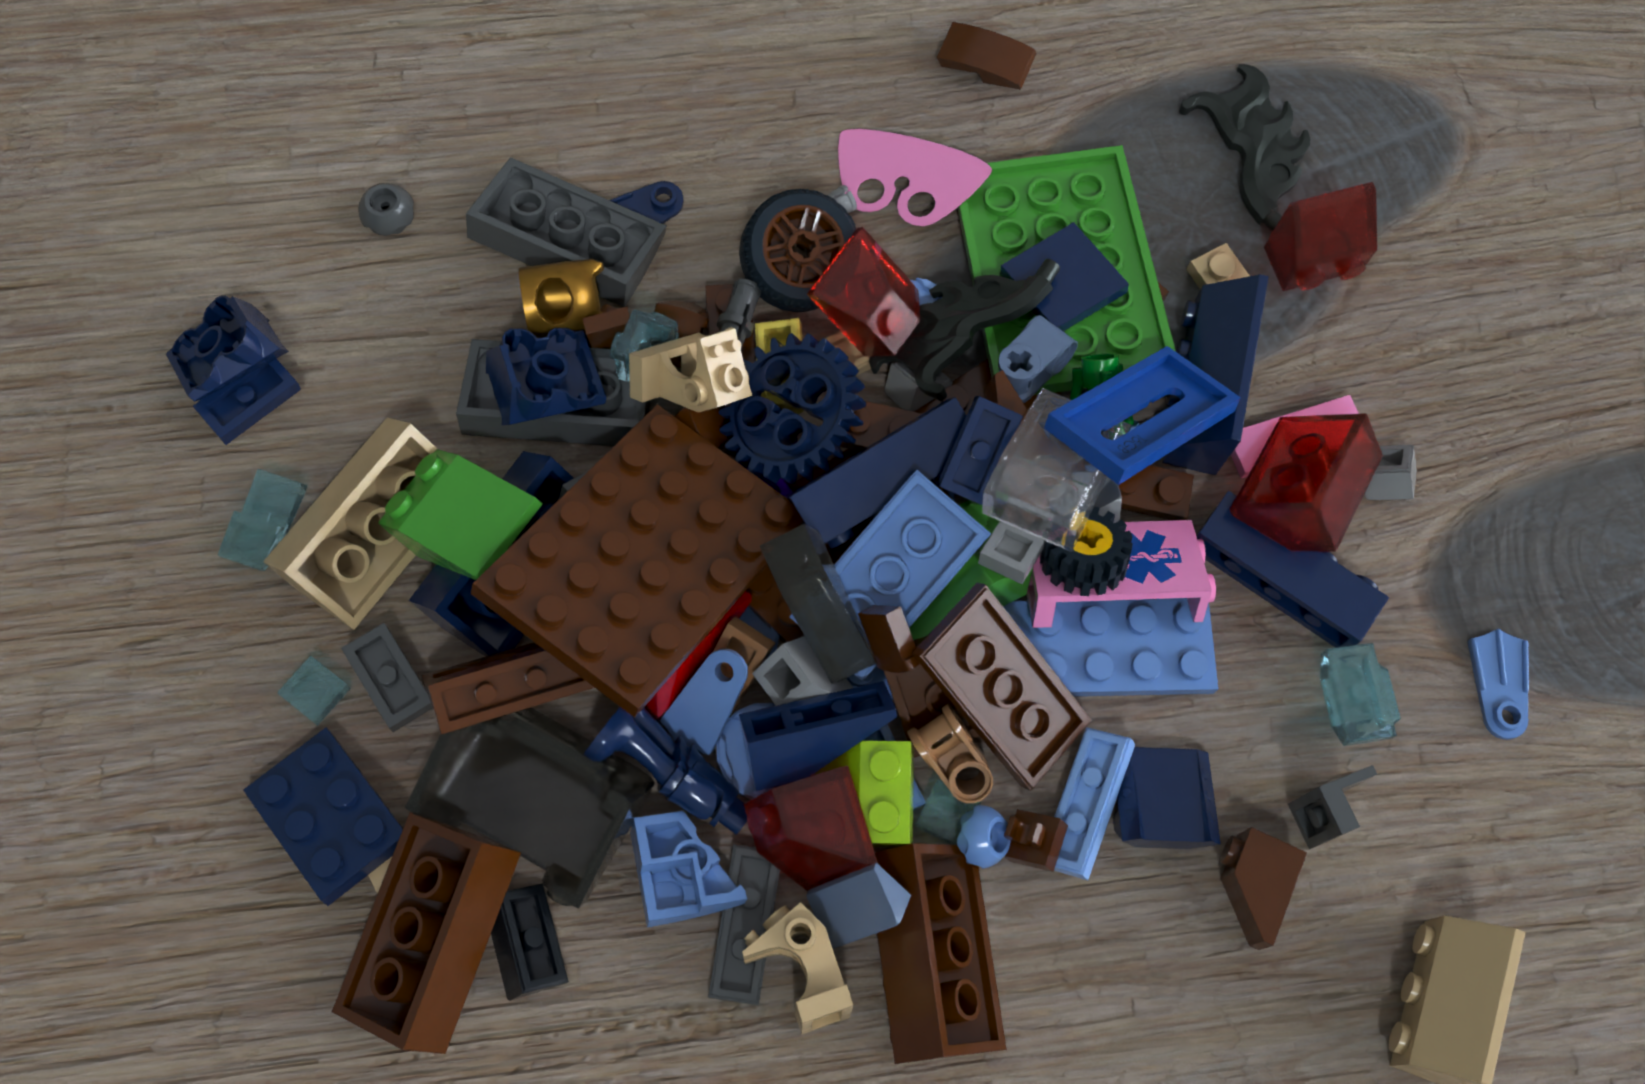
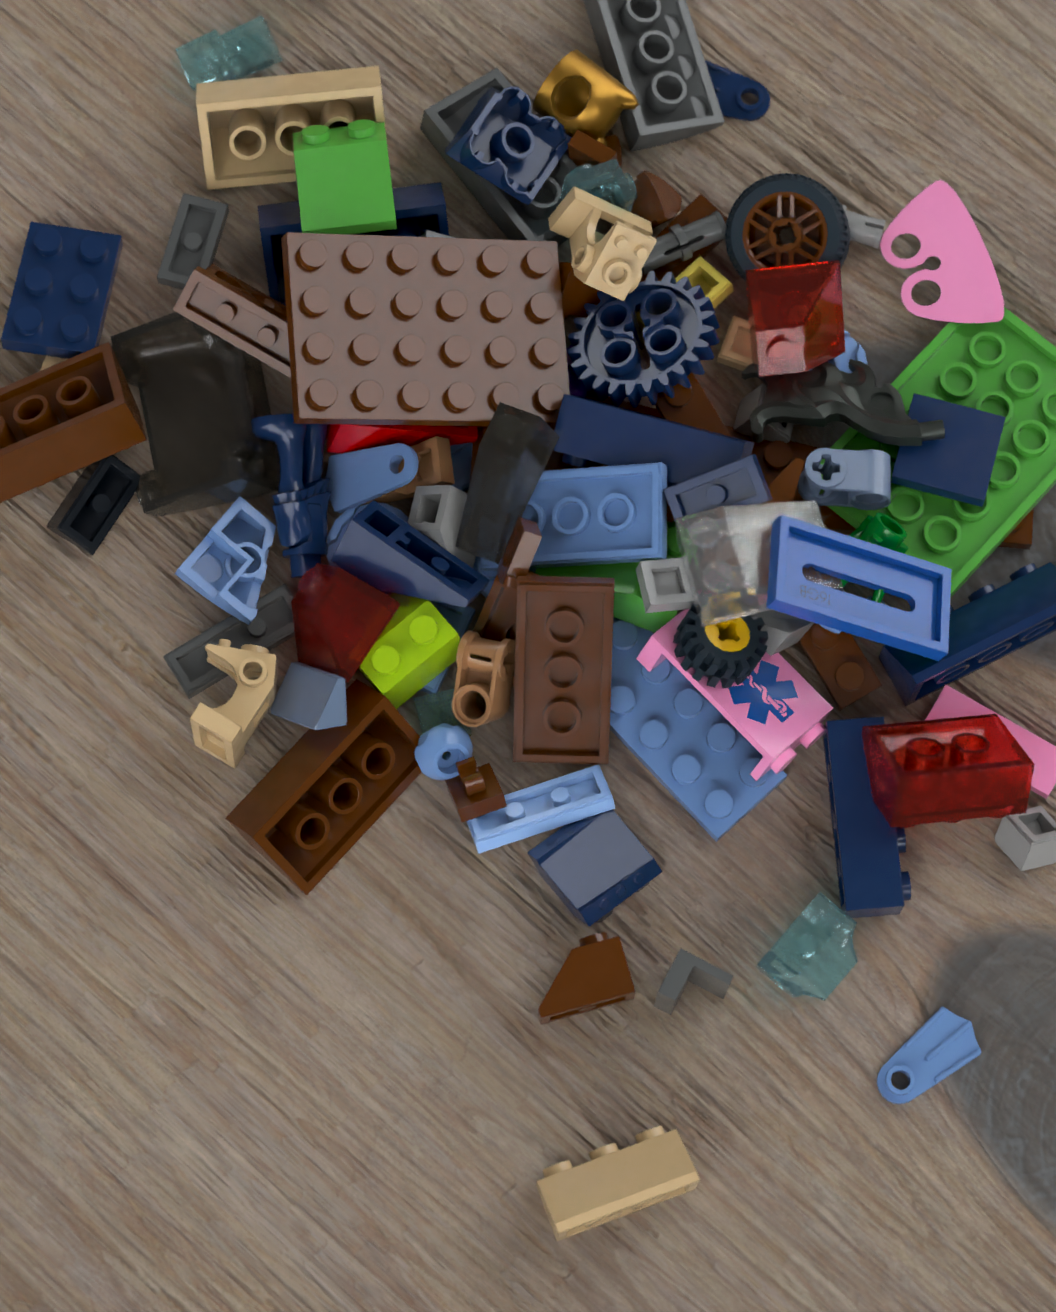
camera: 55 degrees right, 5 degrees up
clear light blue tile [277,656,351,726] -> none

